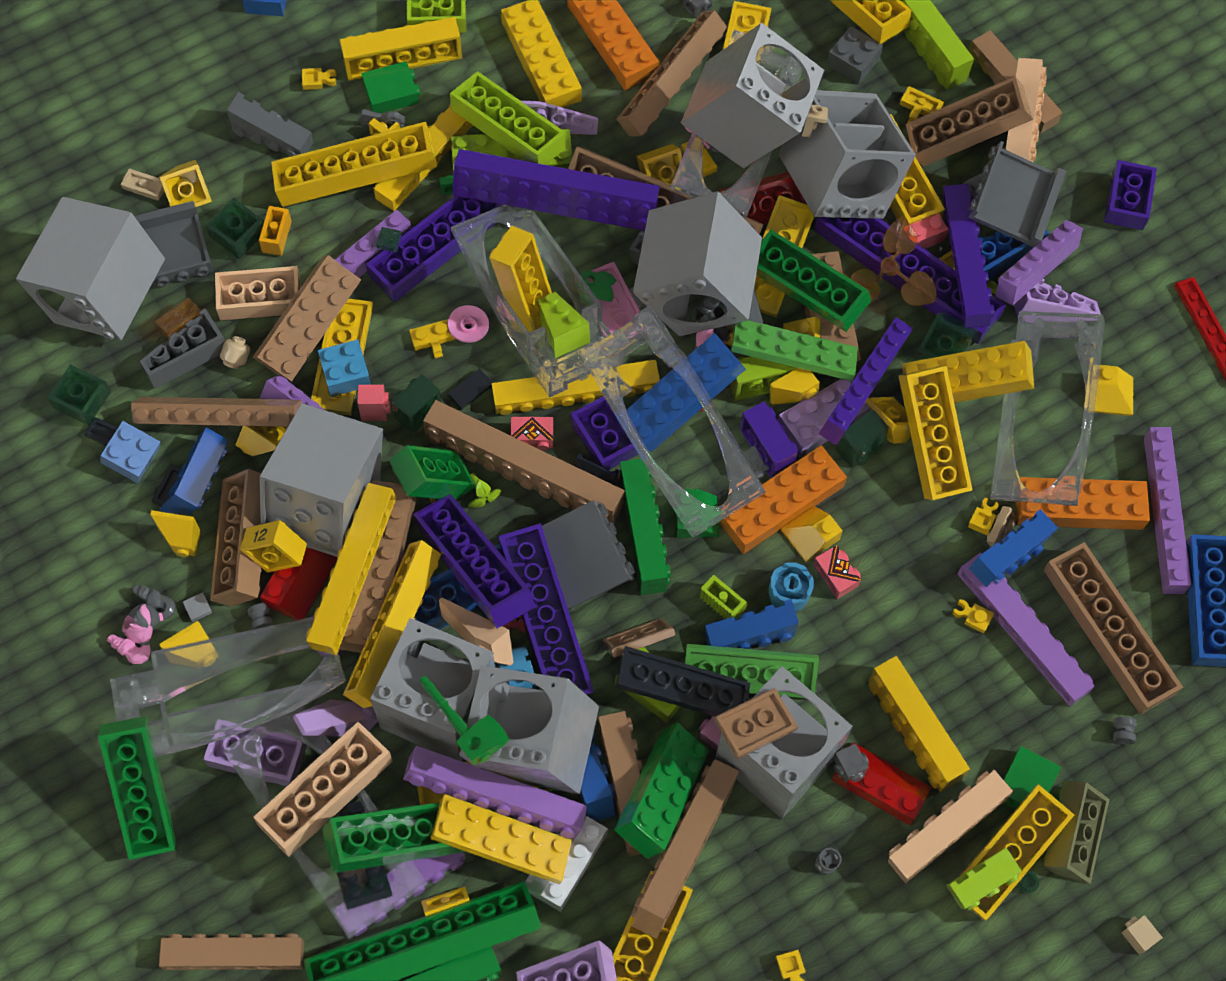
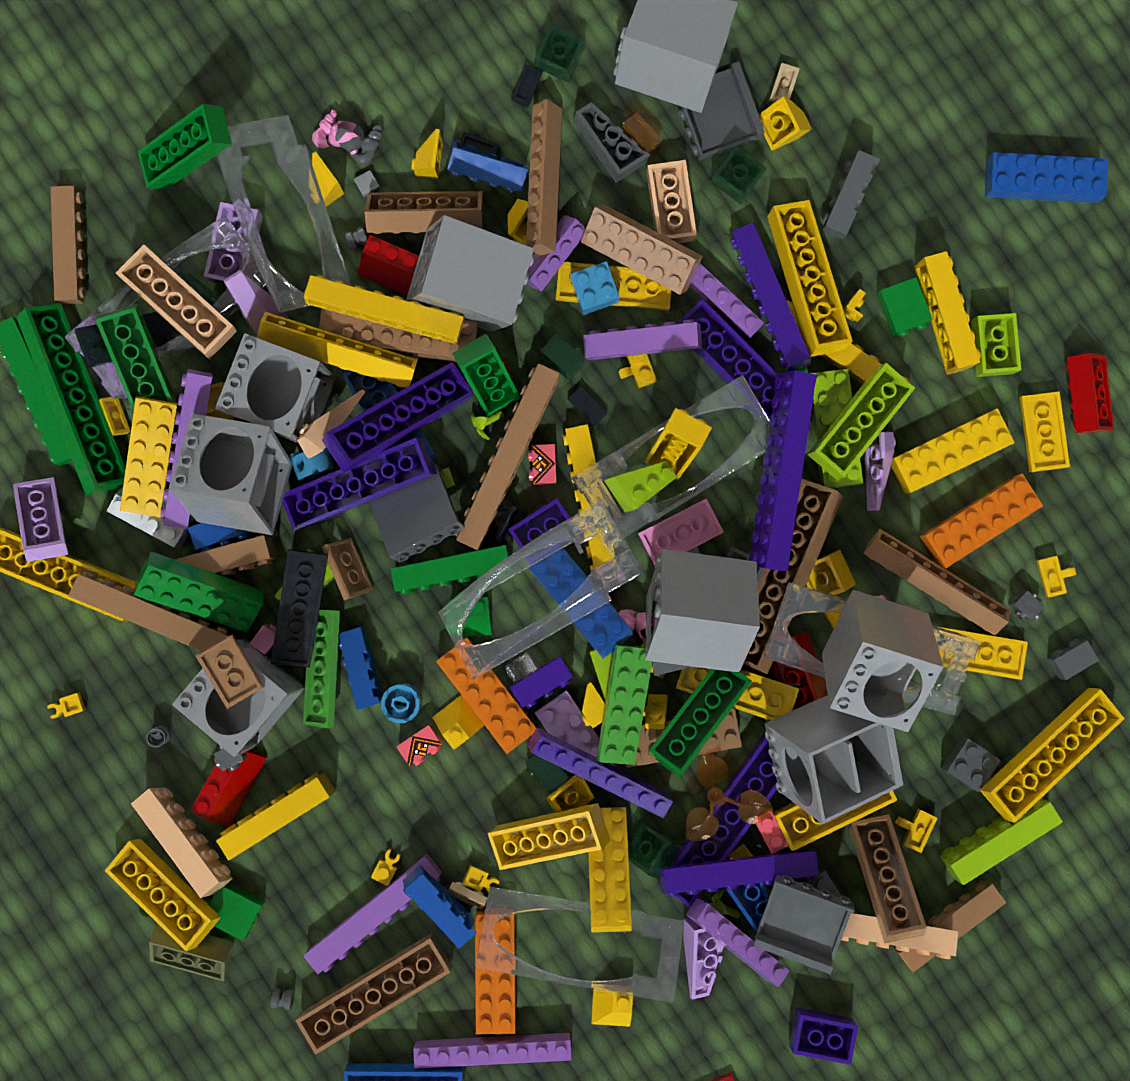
camera: 90 degrees right, 20 degrees up
medium blue brick [100,421,160,483] -> none
tan head [220,336,250,369] -> none
yellow brick [240,520,307,573] -> none
light orange brick [259,206,292,256] -> none
yellow plate [302,68,336,90] -> none
dark grey piece [358,109,405,128] -> none
coral brick [358,385,391,421] -> none
clear green plate [376,227,402,252] -> none
green piece [419,676,509,766] -> none
bright pink dish [448,305,489,343] -> none
green plate [579,270,617,306] -> none
lime brick [700,575,747,620] -> none
tan bracket [802,105,828,138] -> none
lime wedge [946,848,1022,910] -> none
tan brick [1121,915,1162,955] -> none
none -> medium lavender brick [583,320,702,360]
none -> dark purple brick [730,223,811,372]

